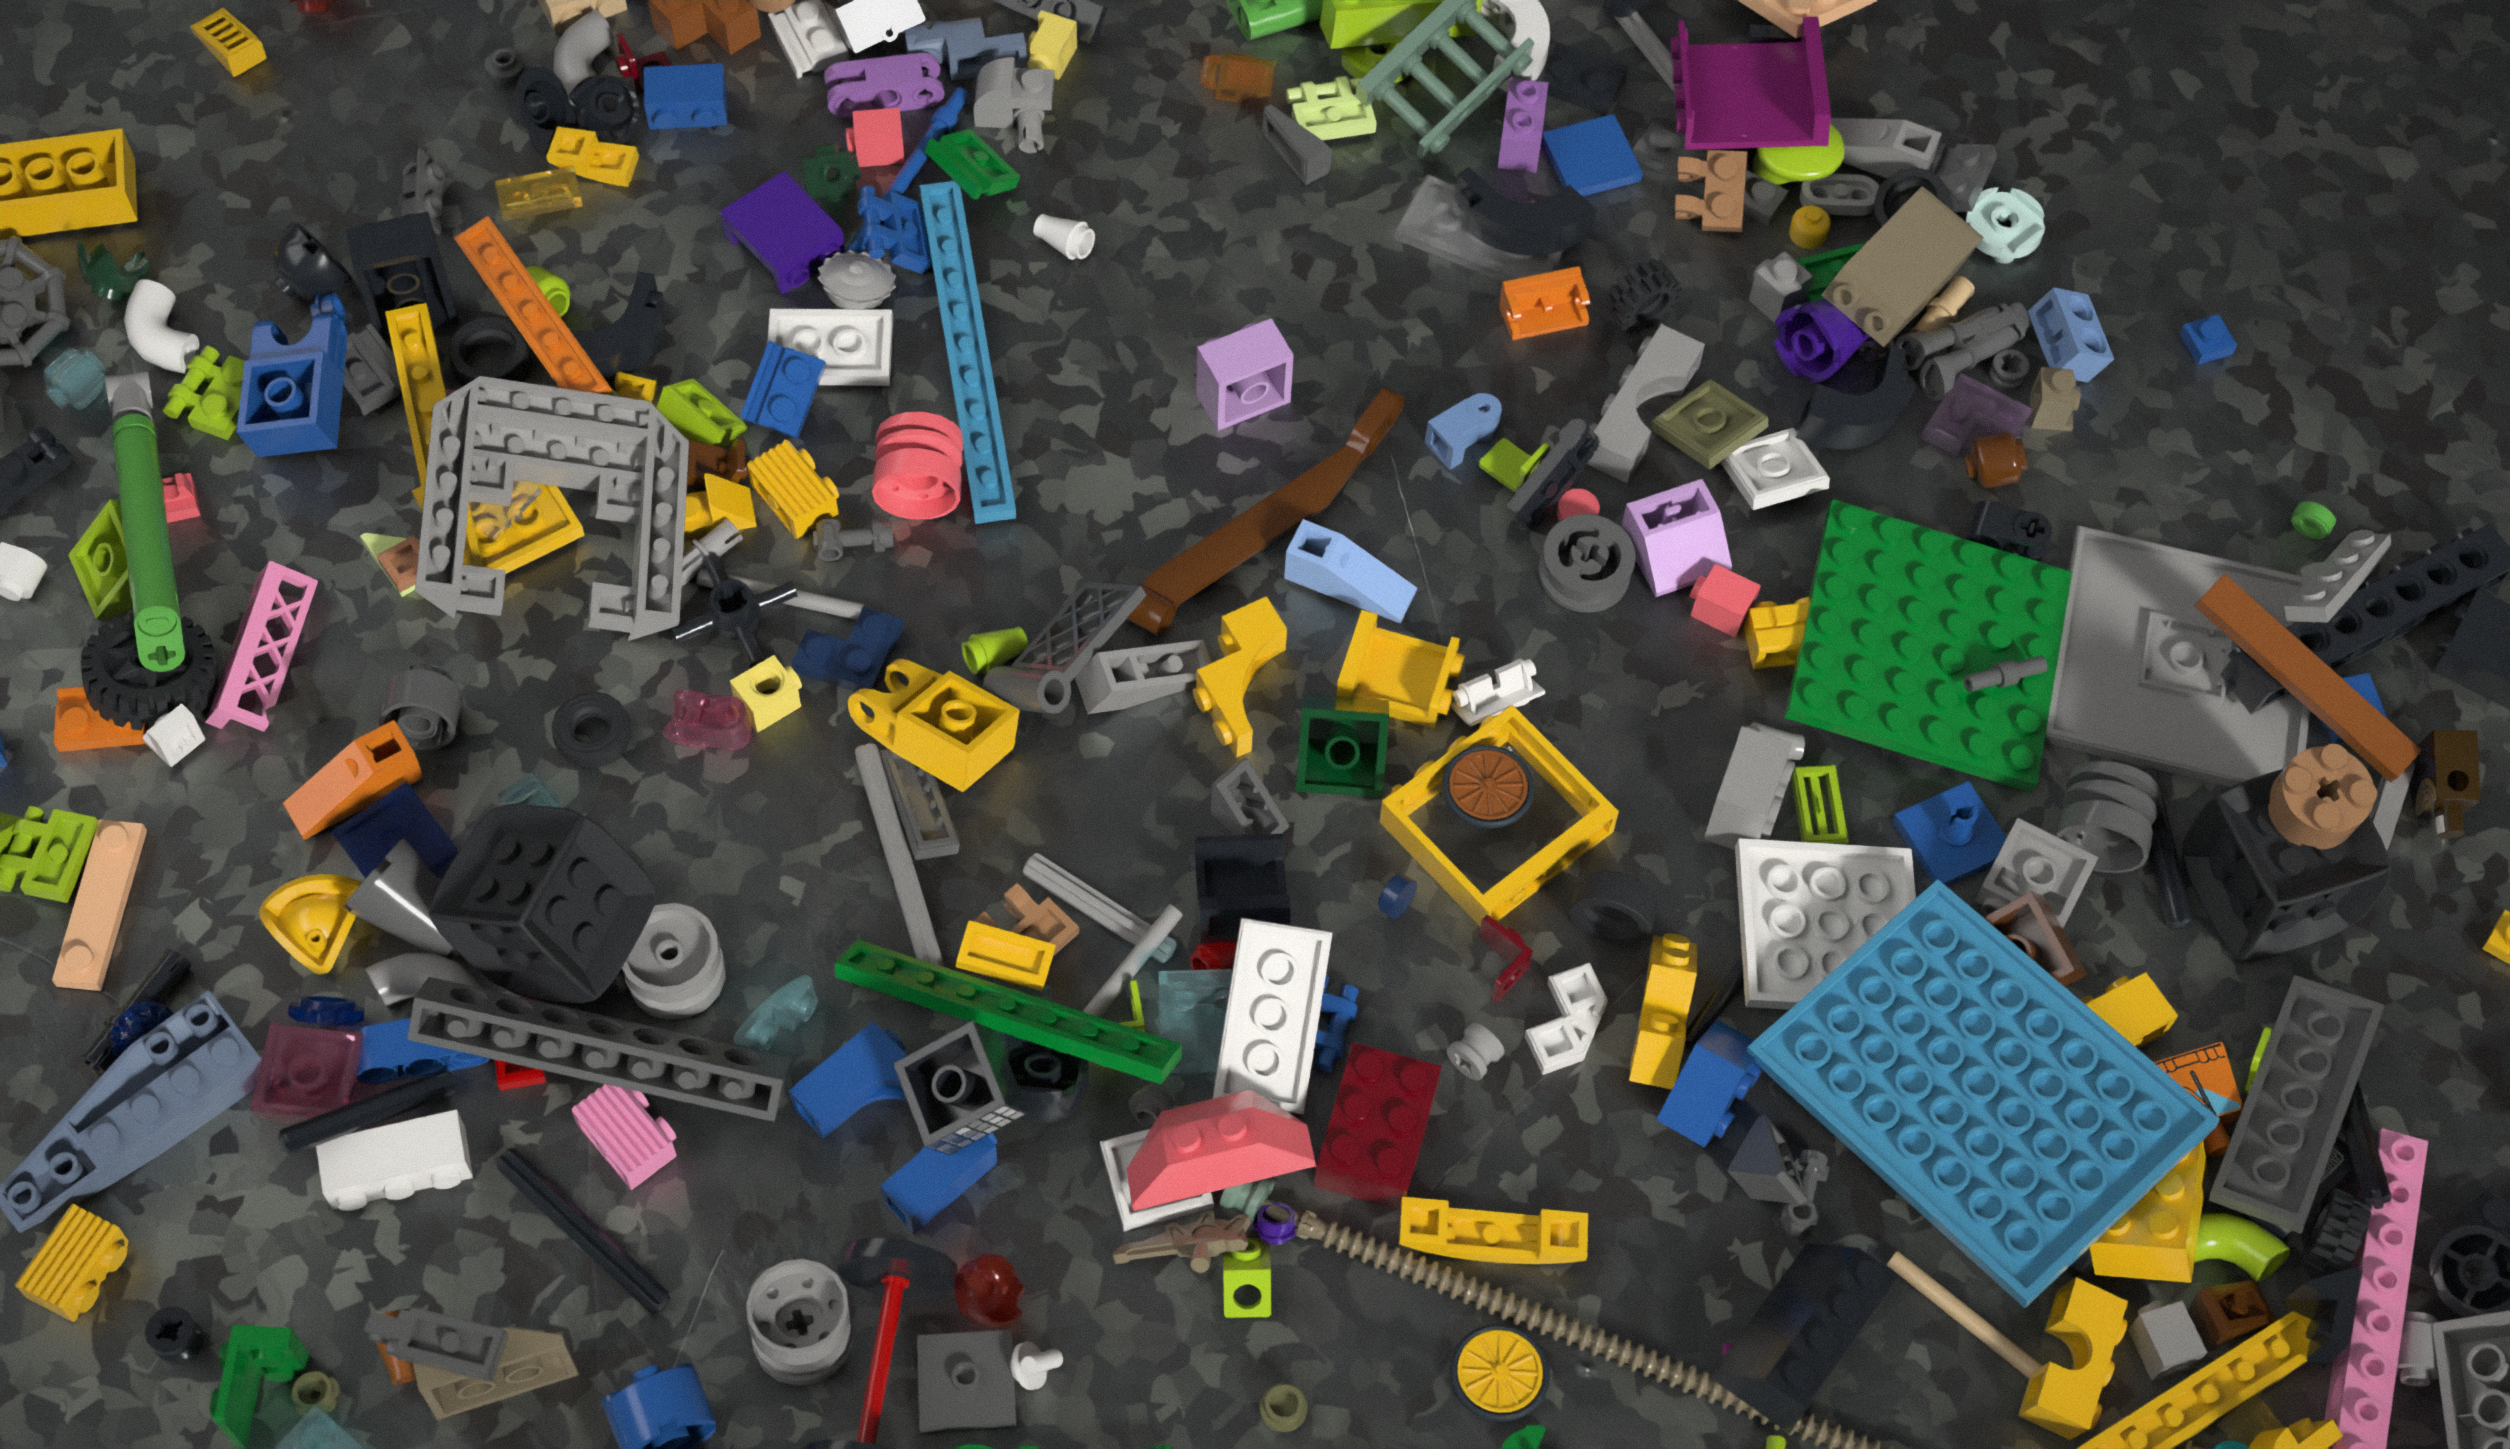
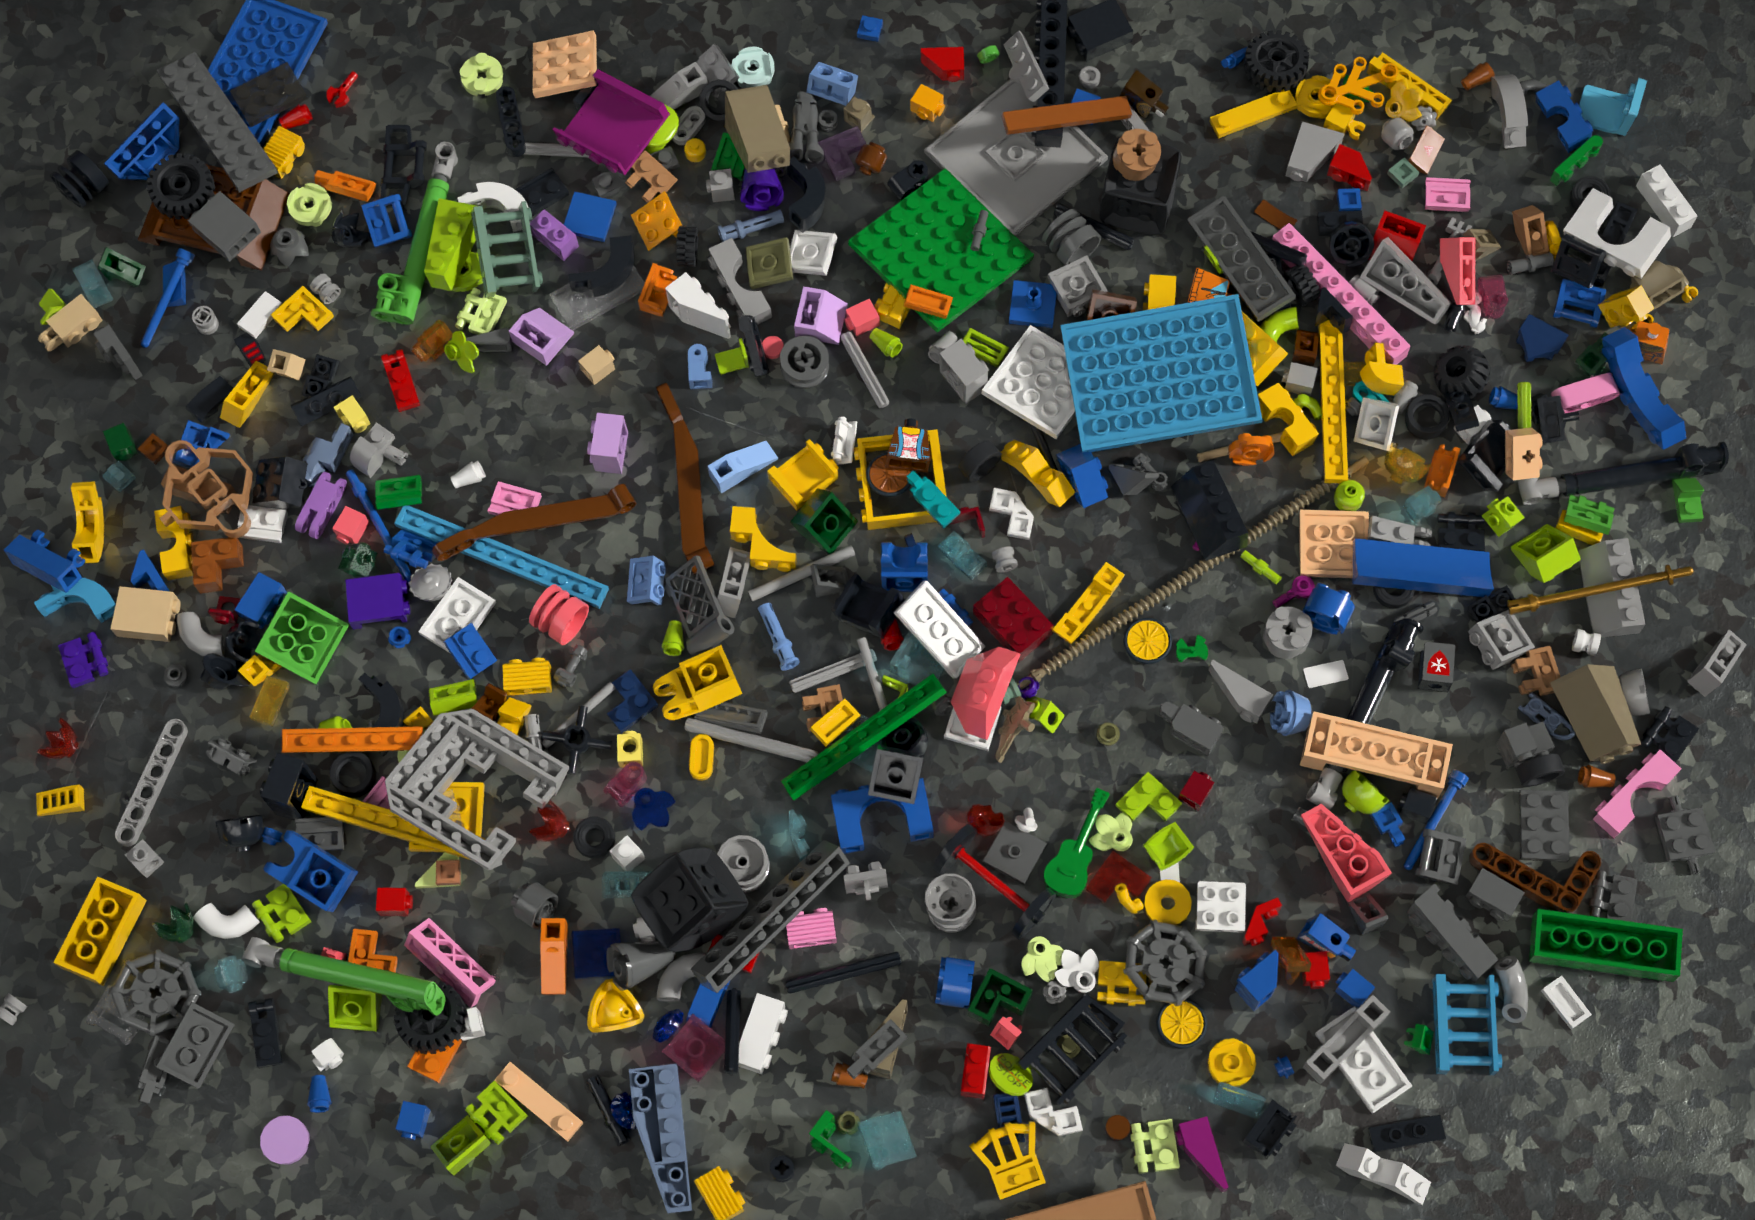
camera: 50 degrees left, 10 degrees up
none -> light grey beam [115,719,188,847]
none -> light grey brick [125,839,164,878]
none -> bright green slope [254,591,350,684]
none -> orange plate [348,929,398,973]
none -> red brick [376,888,413,916]
none -> red plate [381,349,421,412]
none -> blue plate [388,626,411,648]
none -> reddish brown piece [432,484,637,561]
none -> lime plate [444,331,479,373]
none -> bright pink plate [487,481,542,516]
none -> lavender slope [509,308,574,366]
none -> clear red piece [529,800,569,842]
none -> tan brick [578,345,615,385]
none -> white brick [610,835,645,874]
none -> medium blue bracket [627,556,666,606]
none -> light orange hinge [631,191,682,251]
none -> clear blue plate [632,788,675,831]
none -> white slope [665,272,731,339]
none -> yellow tile [689,734,714,781]
none -> sand blue pin [717,210,784,242]
none -> light grey piece [748,545,855,602]
none -> medium blue pin [758,603,800,671]
none -> light grey axle [841,331,889,409]
none -> light grey hips [843,861,888,901]
none -> lime cone [870,328,903,358]
none -> blue brick [881,542,928,592]
none -> torso [885,418,931,473]
none -> orange tile [904,285,953,319]
none -> teal hinge [906,471,960,529]
none -> light orange brick [910,84,945,122]
none -> red slope [921,47,964,82]
none -> clear light blue slope [938,531,988,580]
none -> light grey tile [1079,66,1100,89]
none -> orange plate [1228,433,1274,466]
none -> reddish brown sticker [1254,200,1297,229]
none -> lime arm [1293,394,1322,420]

